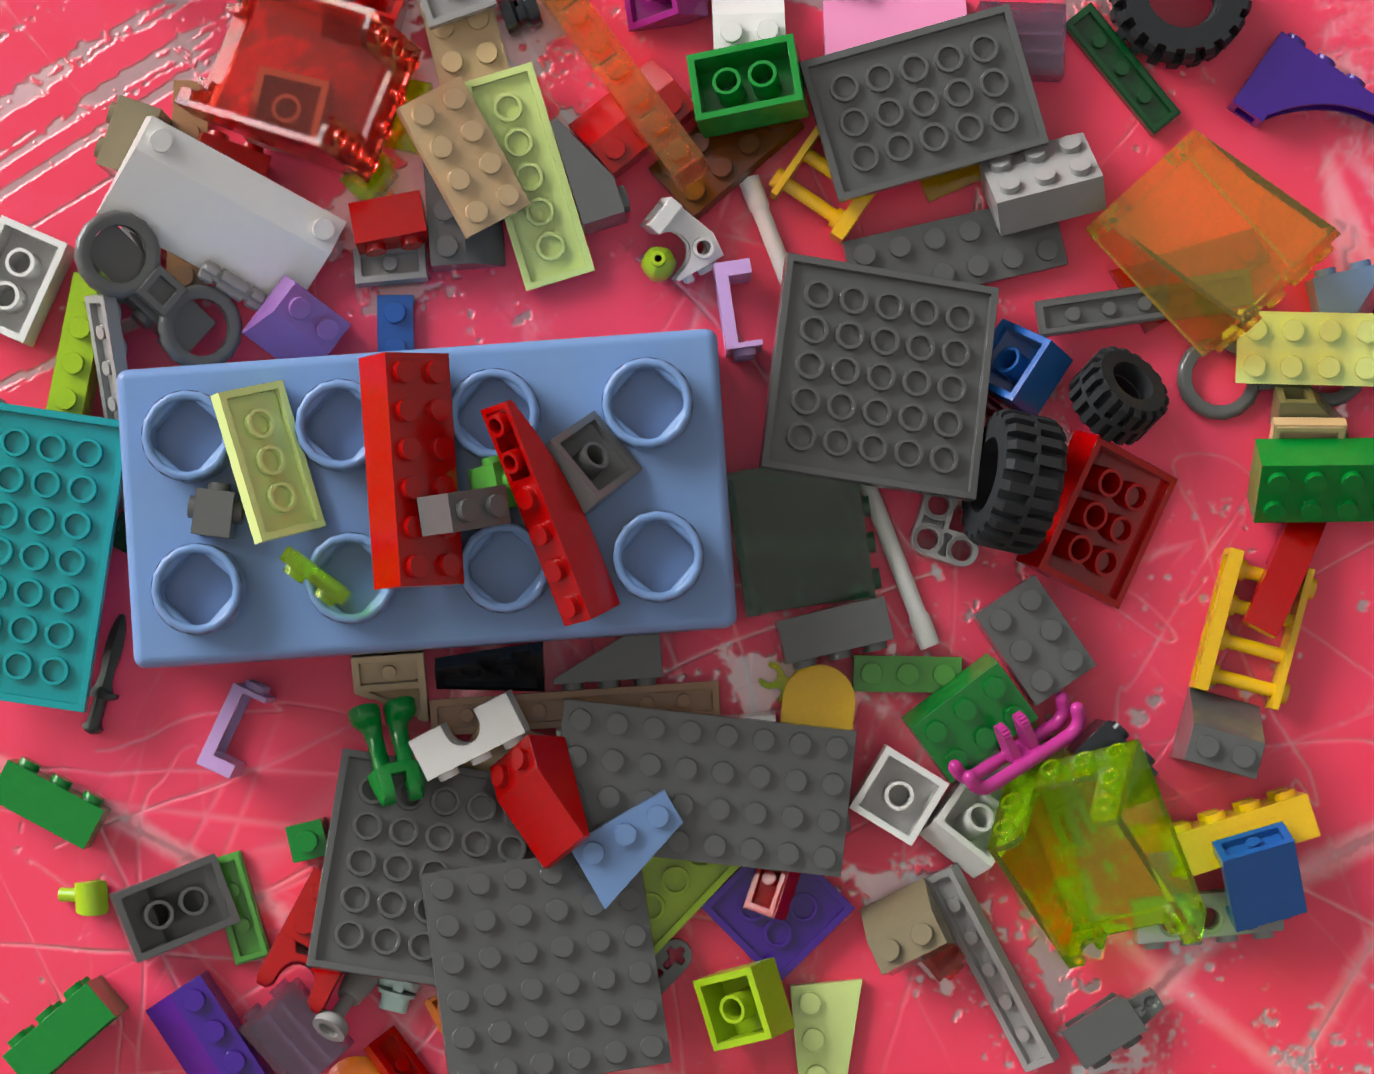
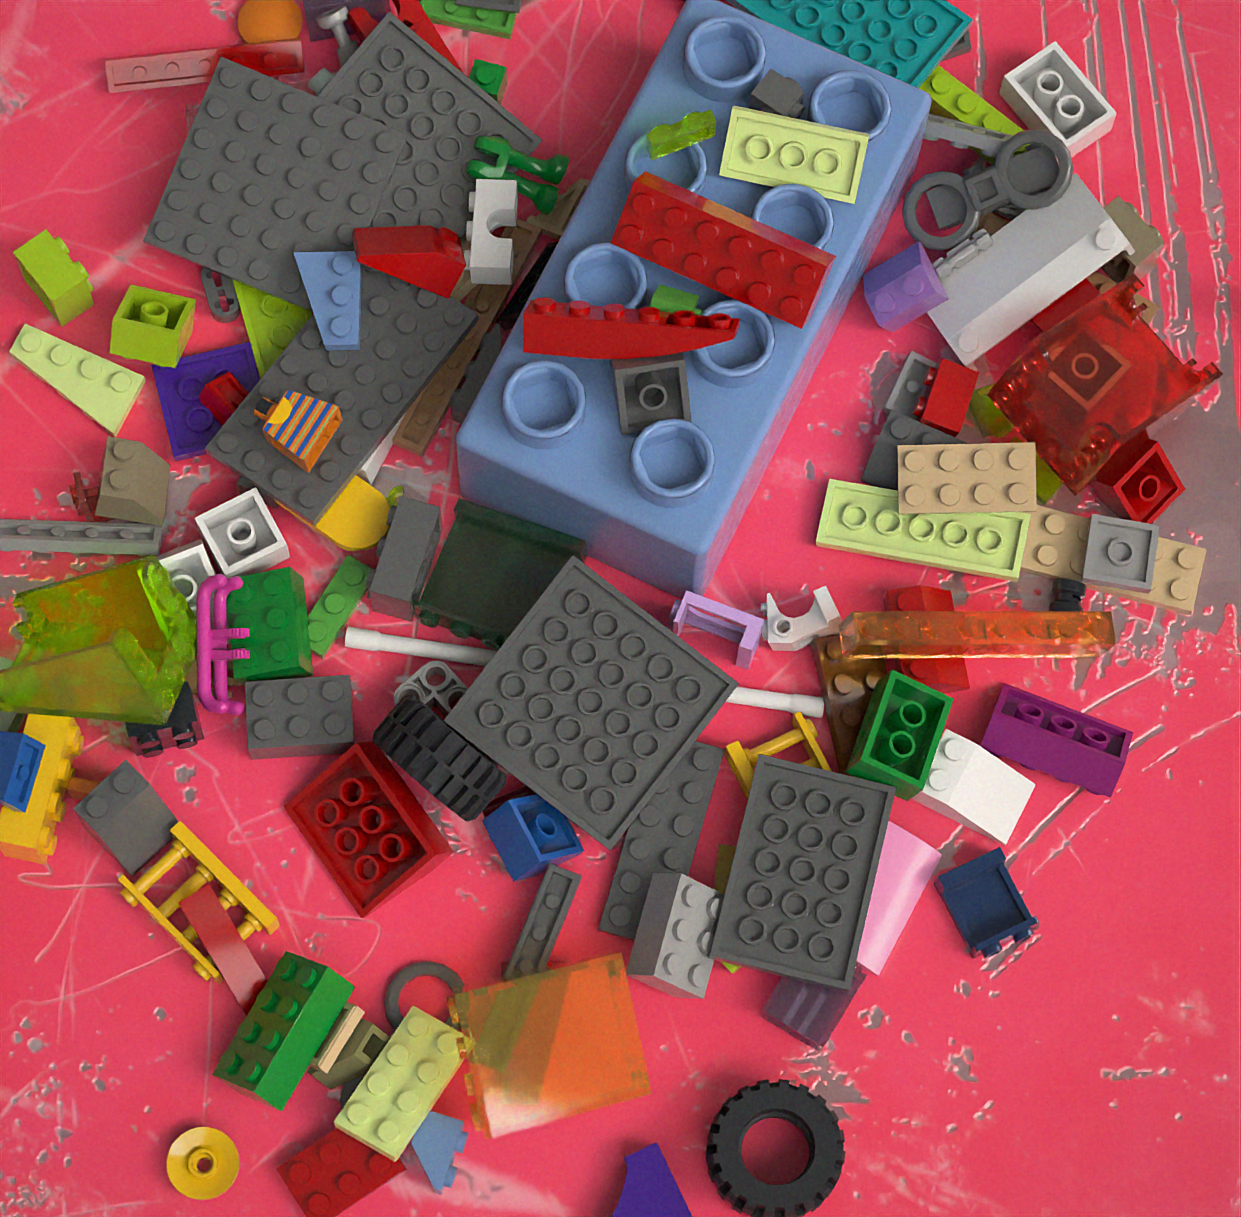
camera: 115 degrees right, 15 degrees down
lavender panel [196,679,277,779] -> none
blue plate [377,295,415,352] -> none
dark grey brick [417,485,511,537] -> none
dark grey slope [550,119,631,235] -> none
lime plant [641,246,677,282] -> none
dark green tile [1062,2,1181,137] -> none
black tyre [1068,346,1169,445] -> none
none -> orange tile [67,777,101,800]
none -> torso [254,390,343,473]

